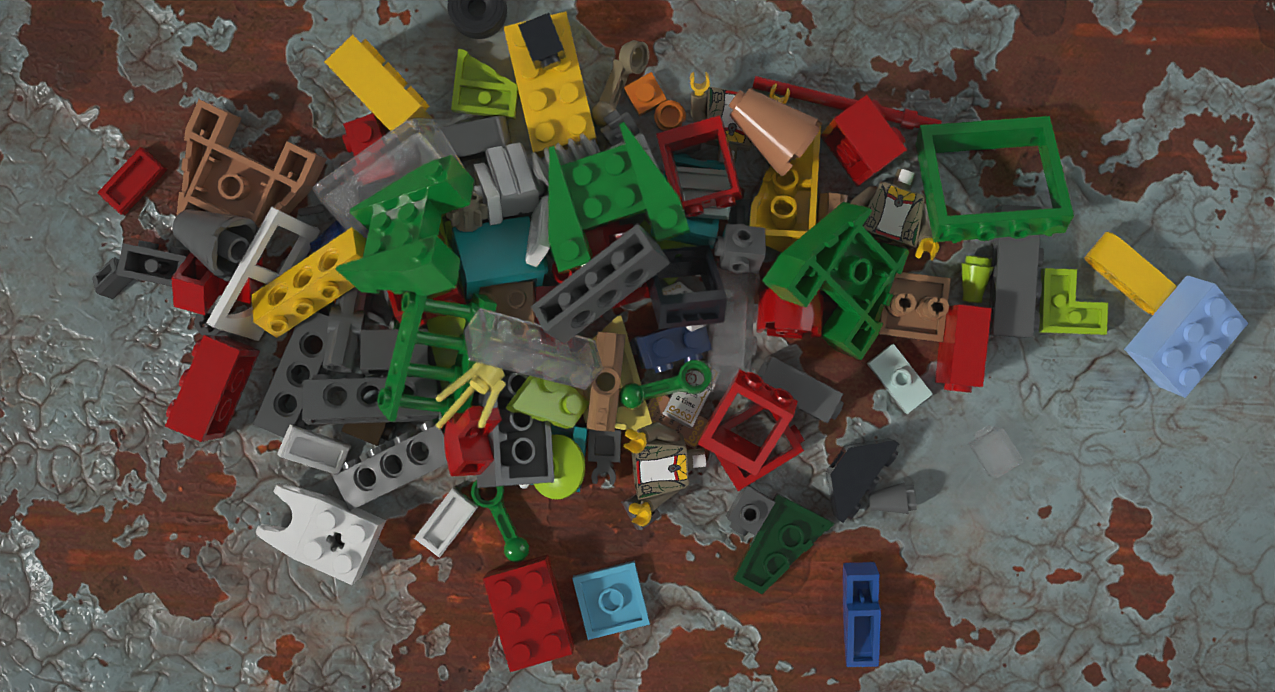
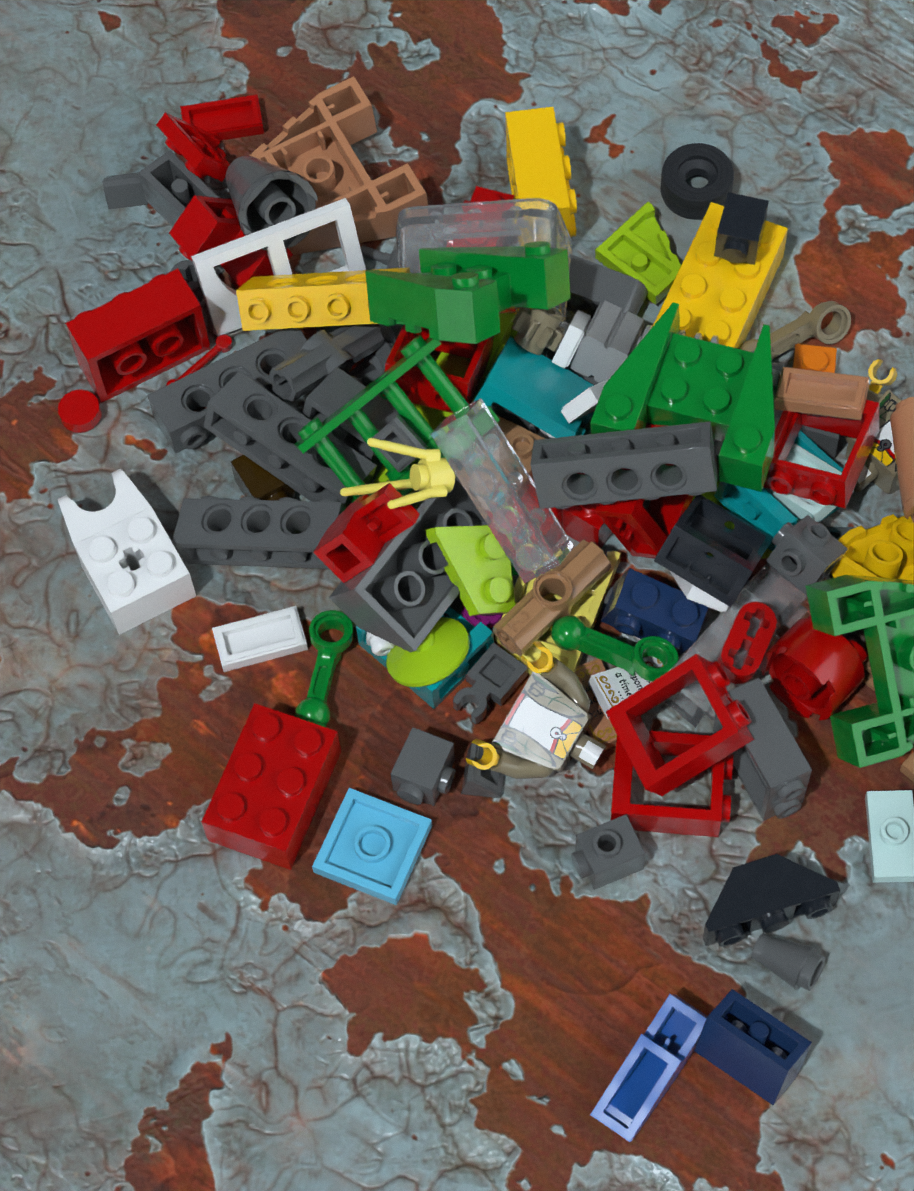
camera: 40 degrees right, 25 degrees down
white tile [277,424,351,475] -> none
dark green wing [733,493,835,594] -> none
none -> red tile [58,389,102,433]
none -> red wing [156,112,230,182]
none -> red hinge [166,334,233,386]
none -> dark grey slope [372,414,428,472]
none -> dark grey brick [391,727,456,806]
none -> dark blue brick [694,989,812,1105]
none -> red beam [717,602,777,684]
none -> nougat tile [774,367,869,420]

